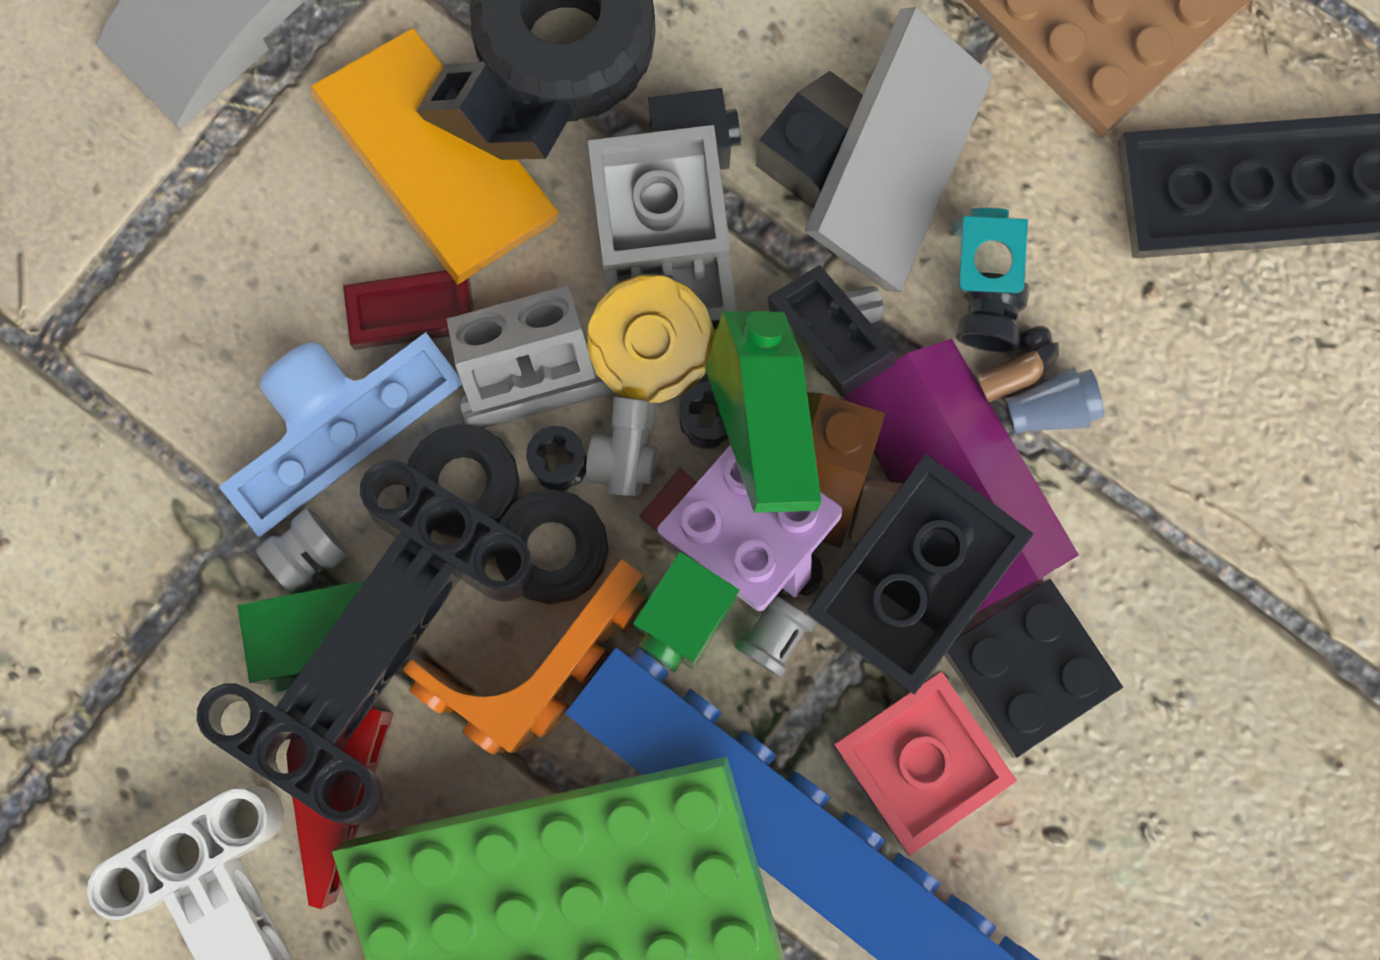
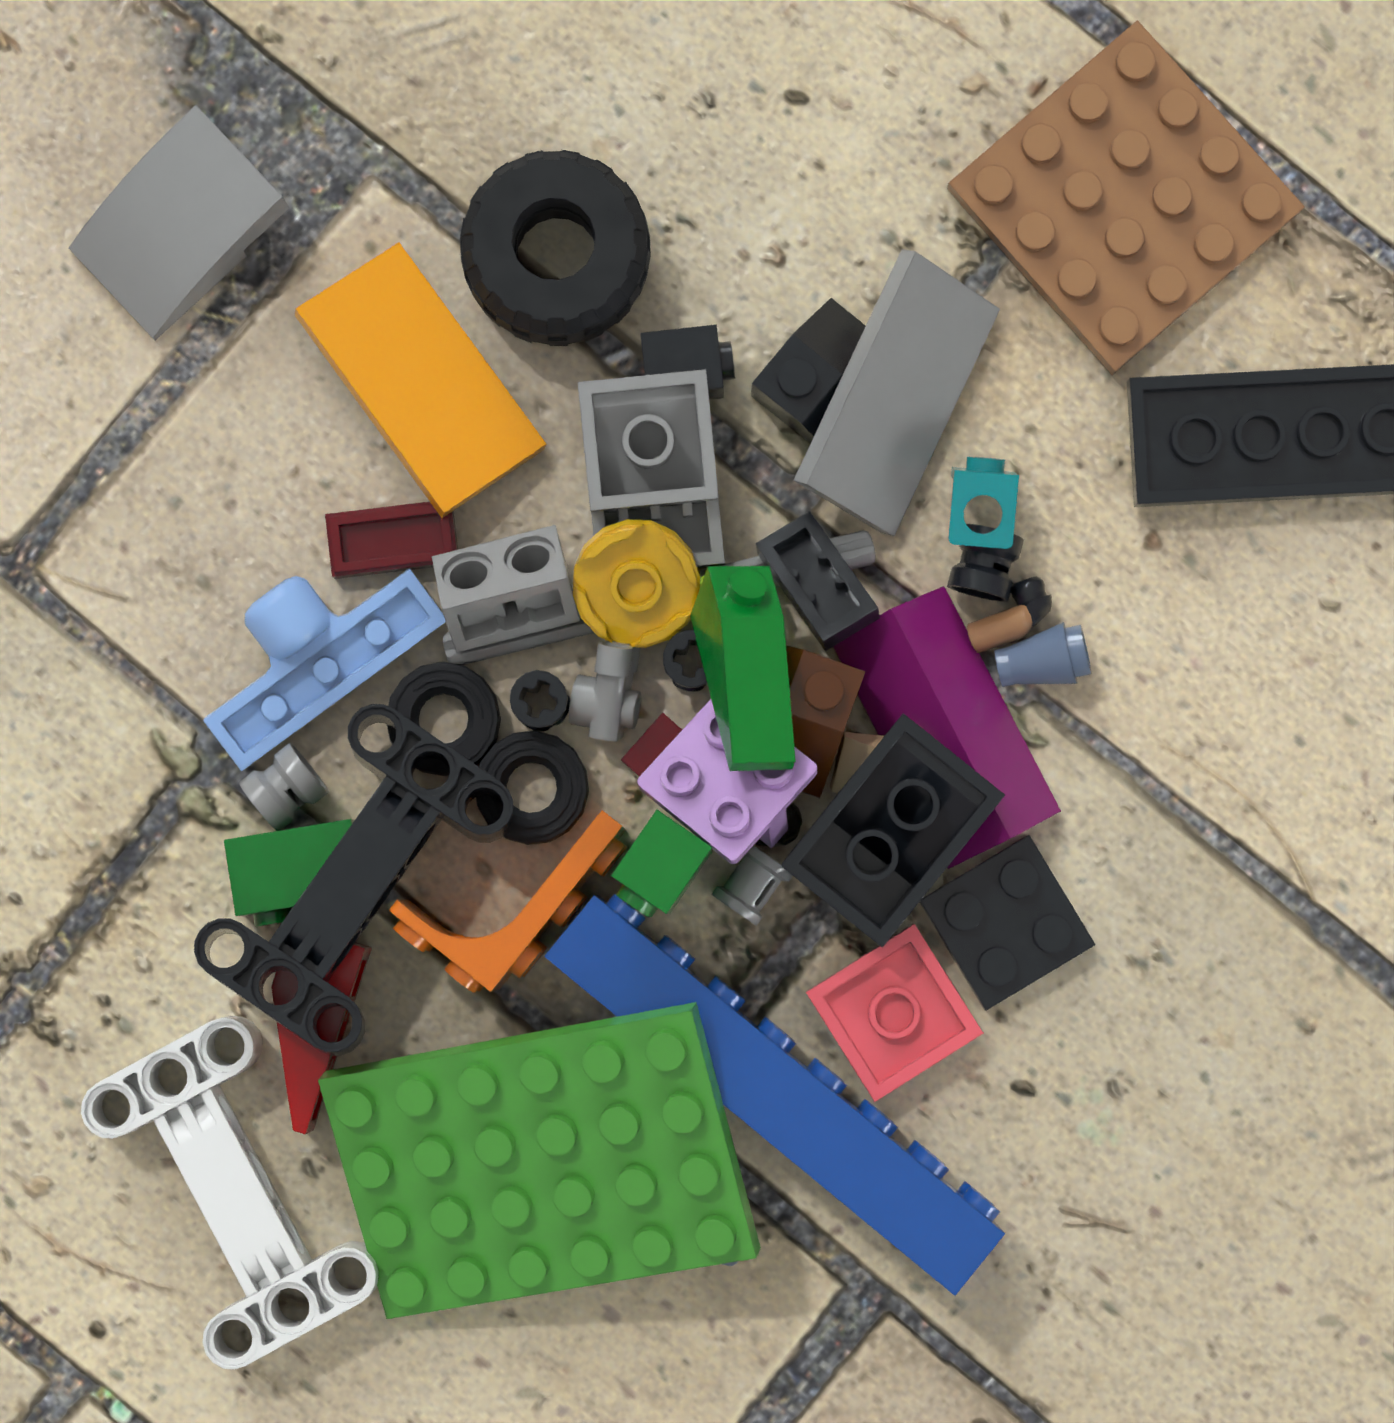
camera: 10 degrees right, 5 degrees up
black slope [416,62,573,160] -> none

